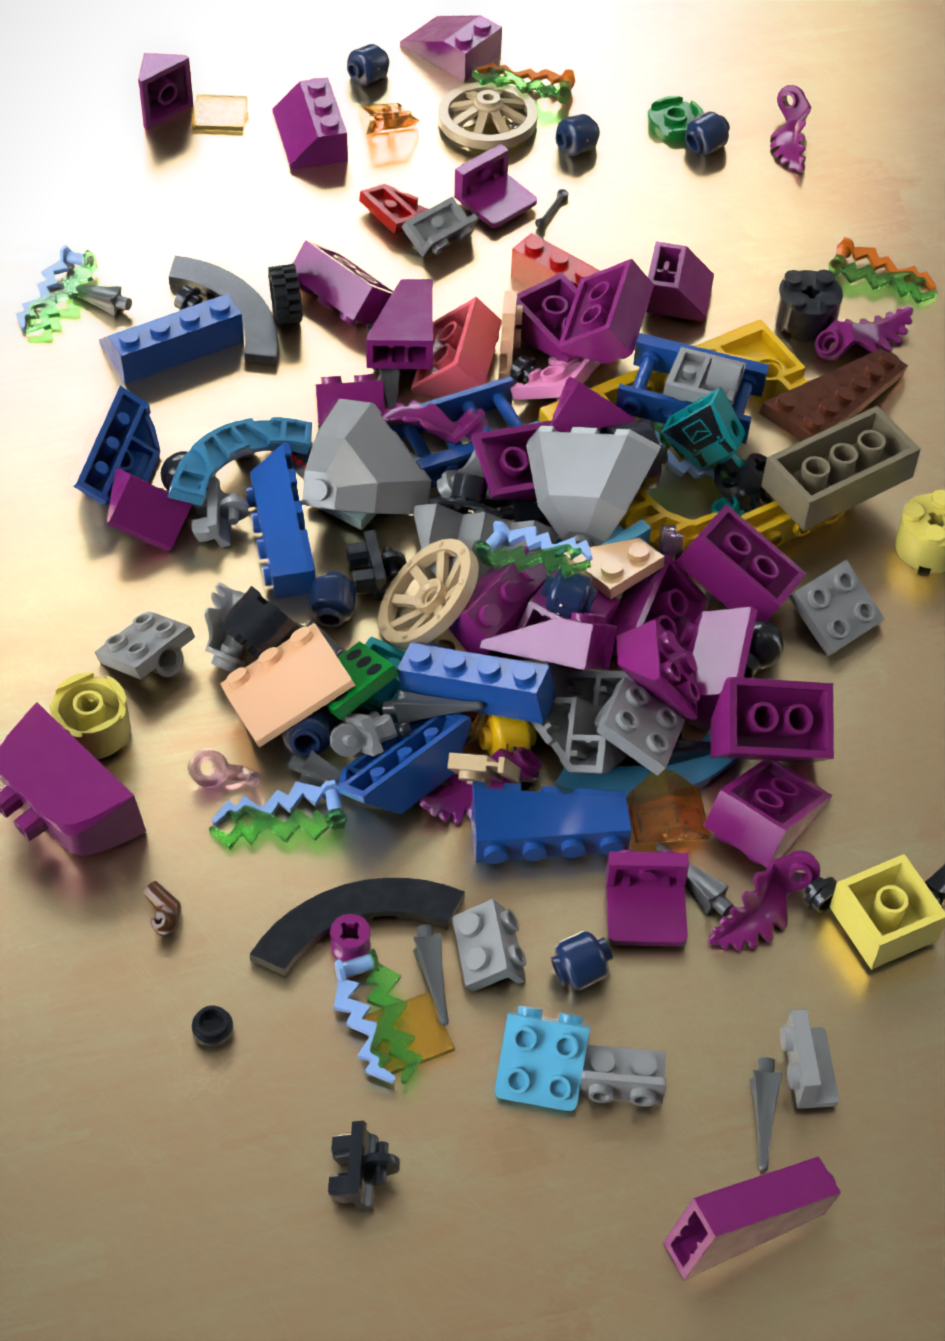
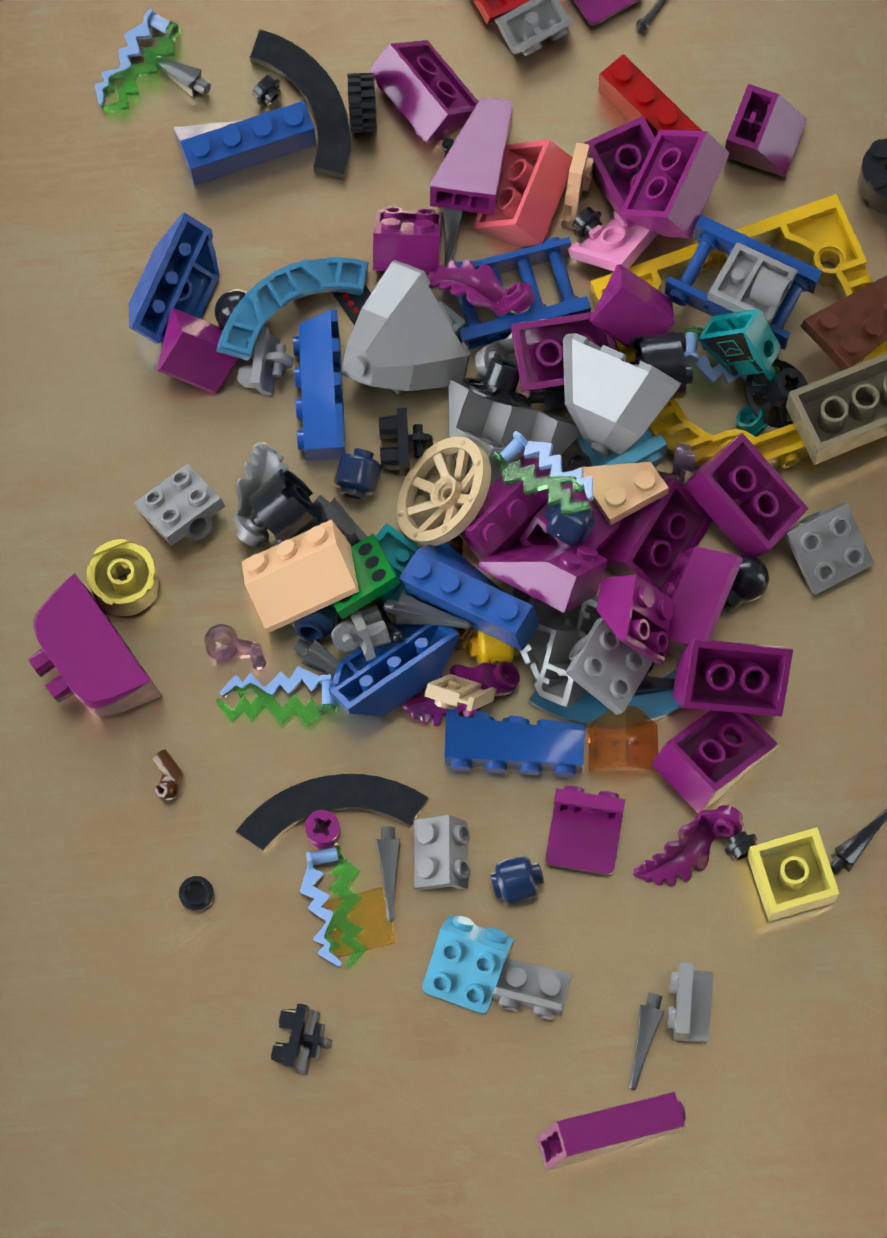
camera: 15 degrees right, 20 degrees up
dark grey piece [655,842,734,917] -> none

